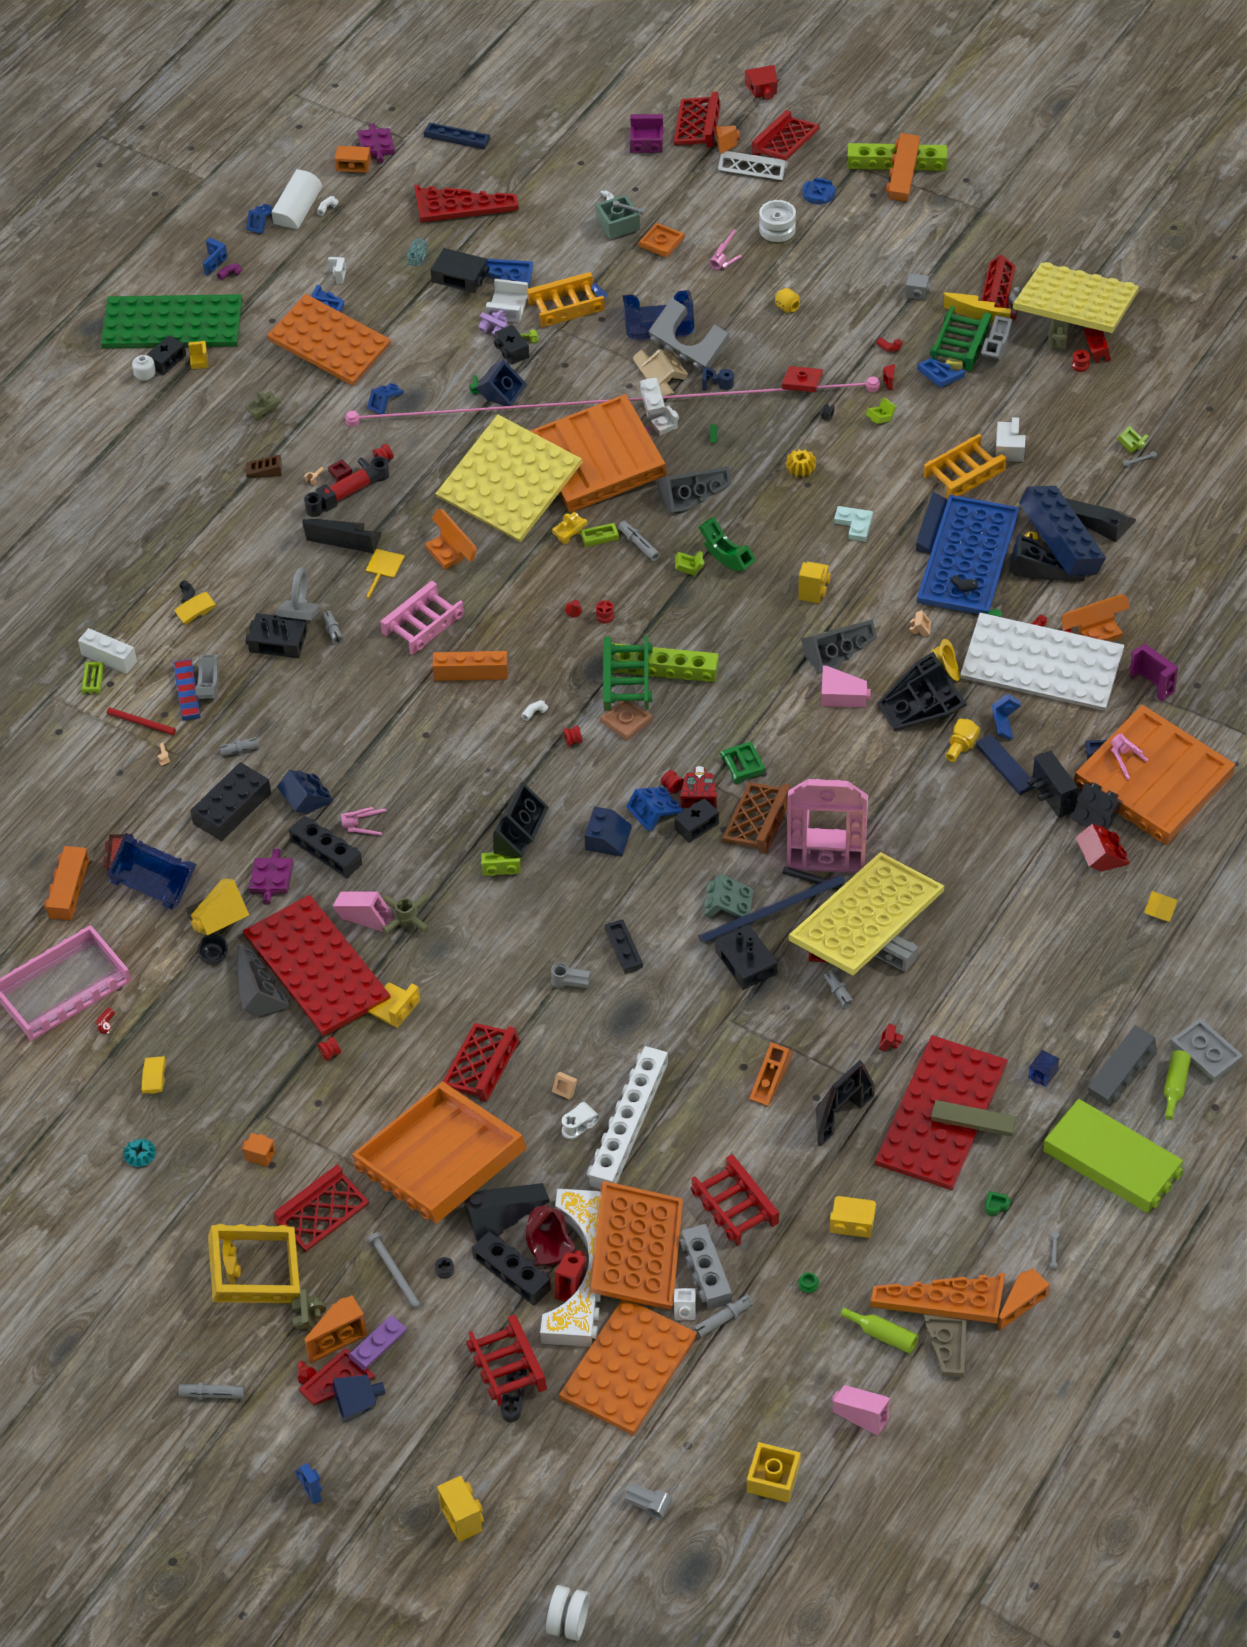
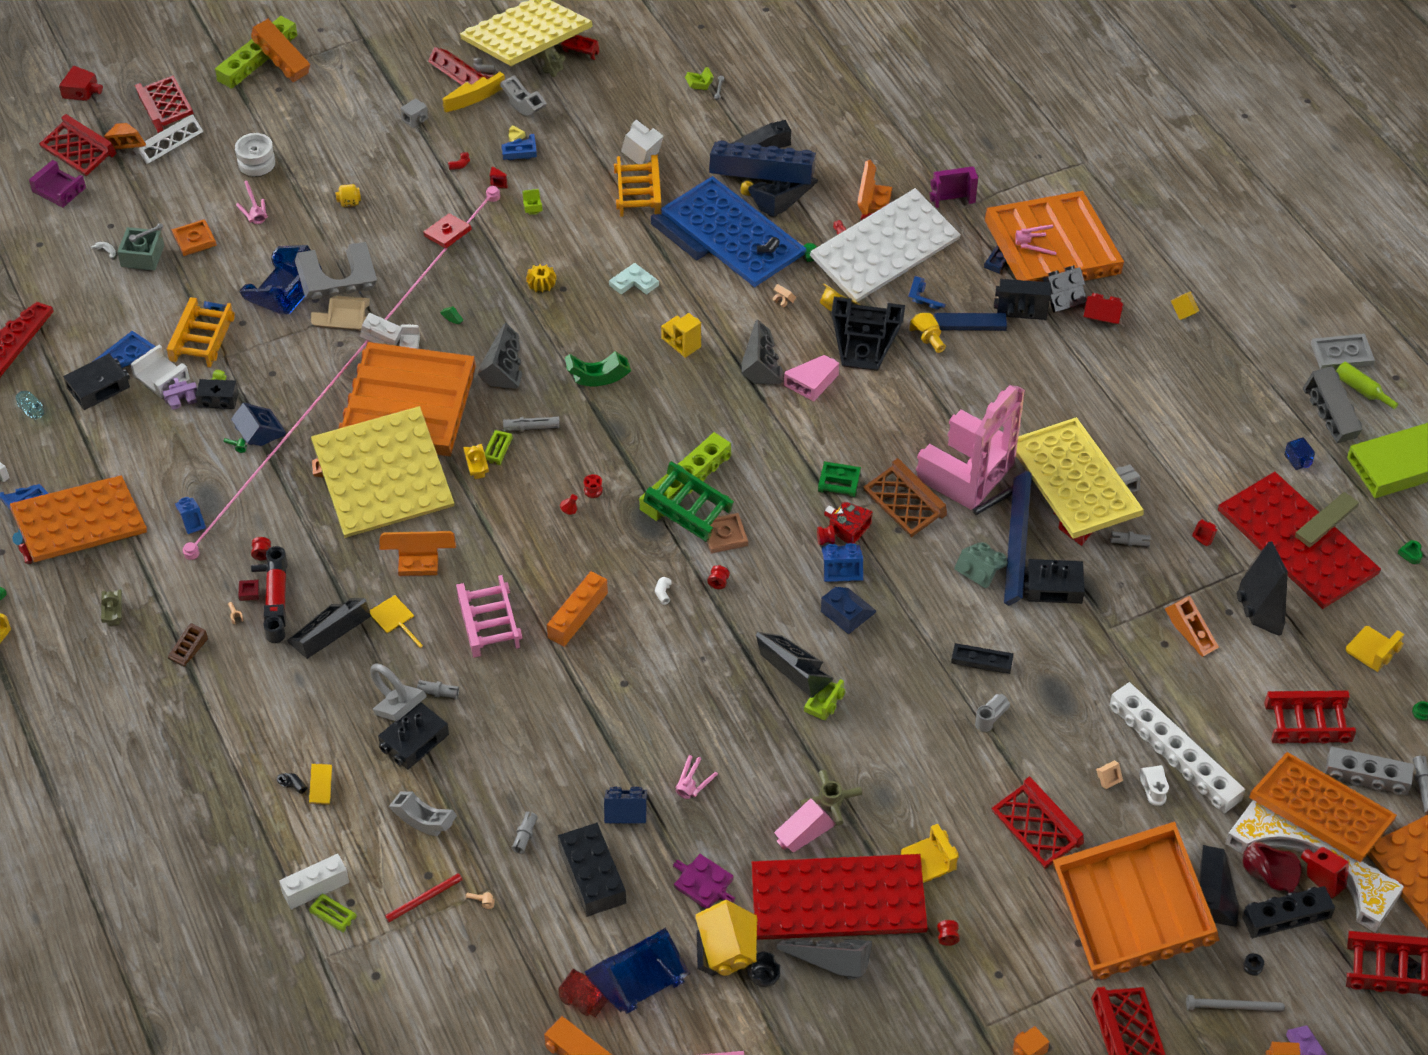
camera: 60 degrees left, 0 degrees up
tile [173,659,201,721] -> none
black brick [289,815,362,878] -> none
white bracket [674,1288,696,1320] -> none
lime bracket [675,551,704,576] -> none
black brick [675,798,719,843] -> none
dark blue leg [702,367,734,391] -> none
blue tile [802,178,836,205] -> none
black bush [821,403,835,421] -> none
green fence [930,305,991,372] -> none
red wheel [1072,350,1090,372] -> none

